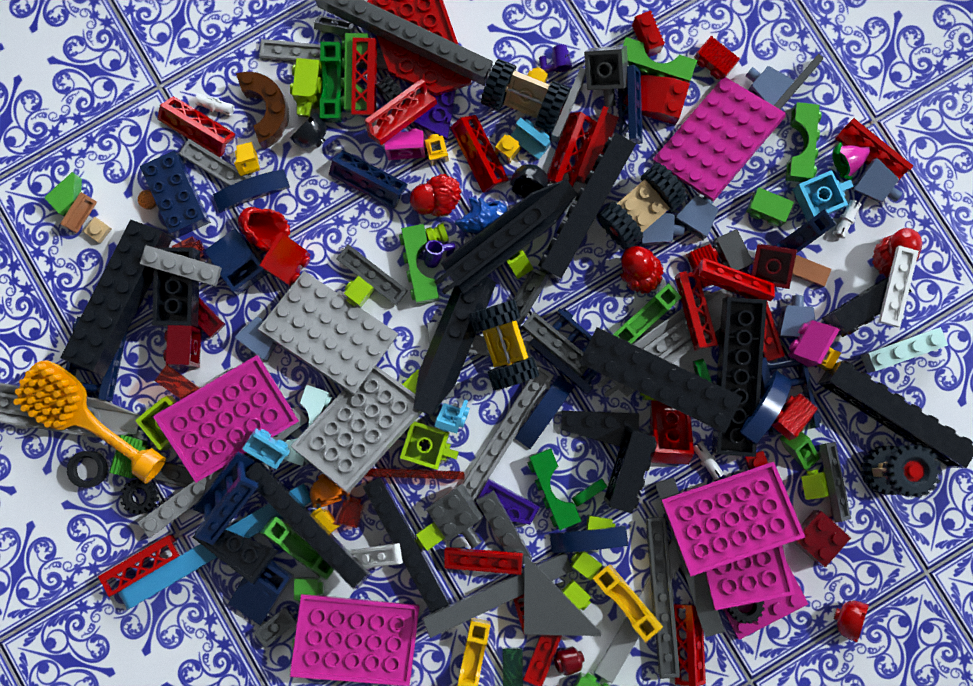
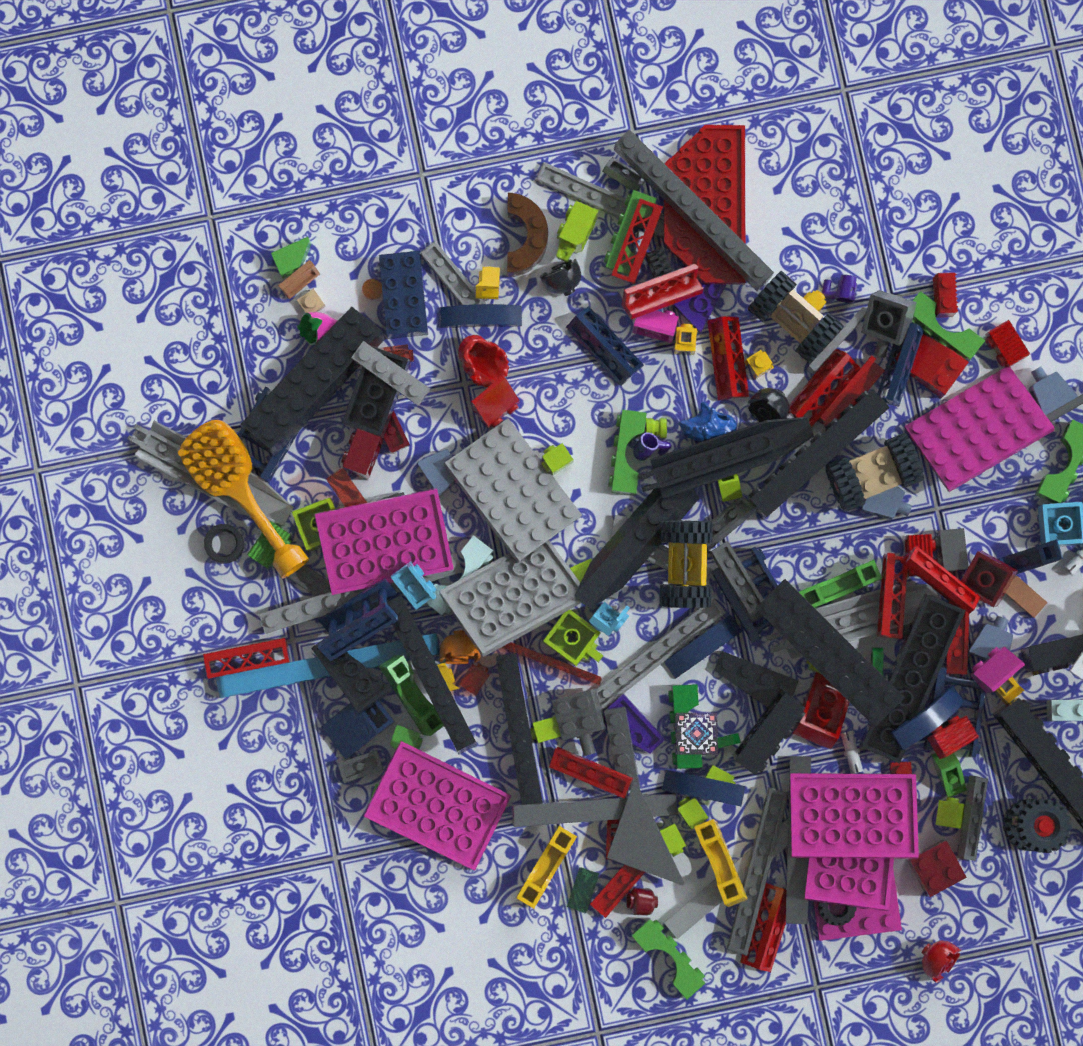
camera: 15 degrees right, 0 degrees up
black tyre [120,479,159,514] -> none
red fence [157,96,236,158] -> none
white pin [195,93,234,116] -> none
dark blue slope [205,228,268,295] -> none
green arch [320,42,343,123] -> none
dark grey plate [336,244,408,306] -> none
white tile [349,543,403,568] -> none
red hair [410,174,462,217] -> none
medium azure bracket [510,117,550,160] -> none
red hair [620,246,664,294] -> none
sand blue torso [674,195,719,240] -> none
bright green brick [746,187,794,227] -> none
none -> hat [297,312,338,345]
none -> tile [675,713,718,755]

